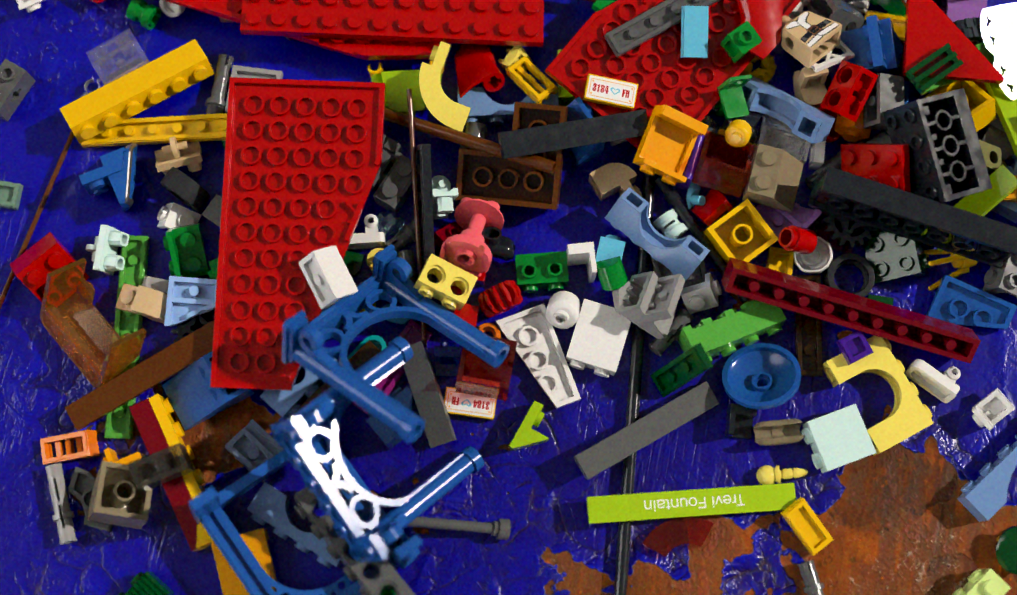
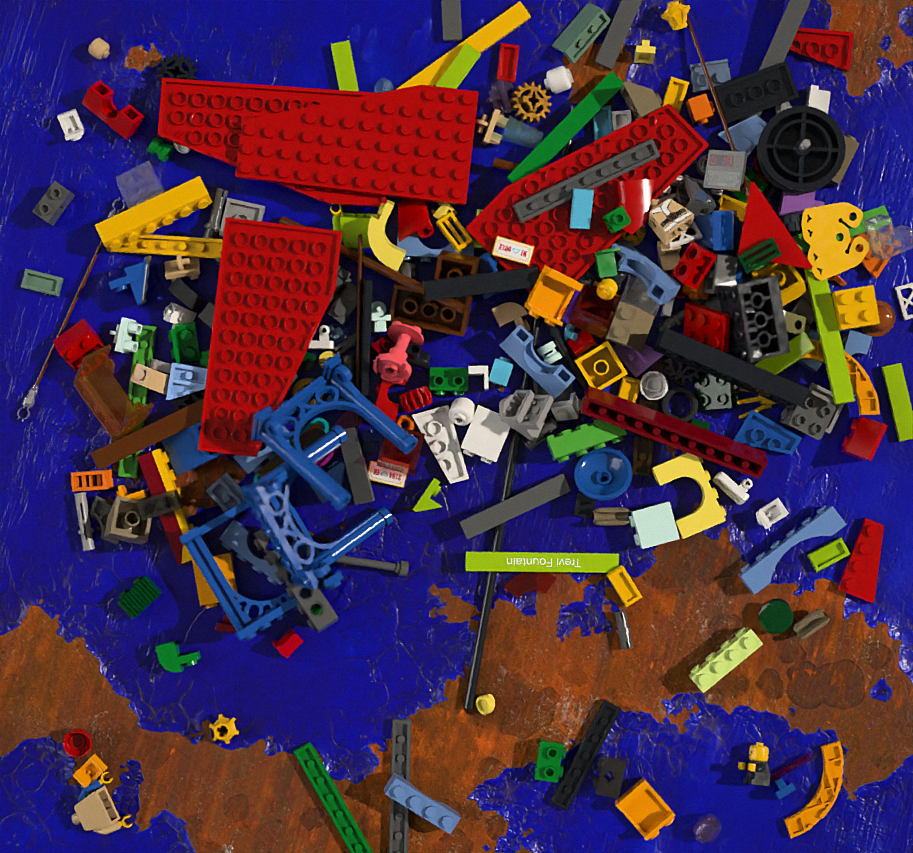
camera: 10 degrees right, 10 degrees up
white panel [298,245,358,309] -> none
light yellow brick [414,253,478,311] -> none
green brick [596,256,627,291] -> none
dark green tile [651,343,713,397] -> none
light yellow bar [756,465,808,485] -> none
red brick [778,226,817,255] -> none
dark purple tile [836,331,873,365] -> none

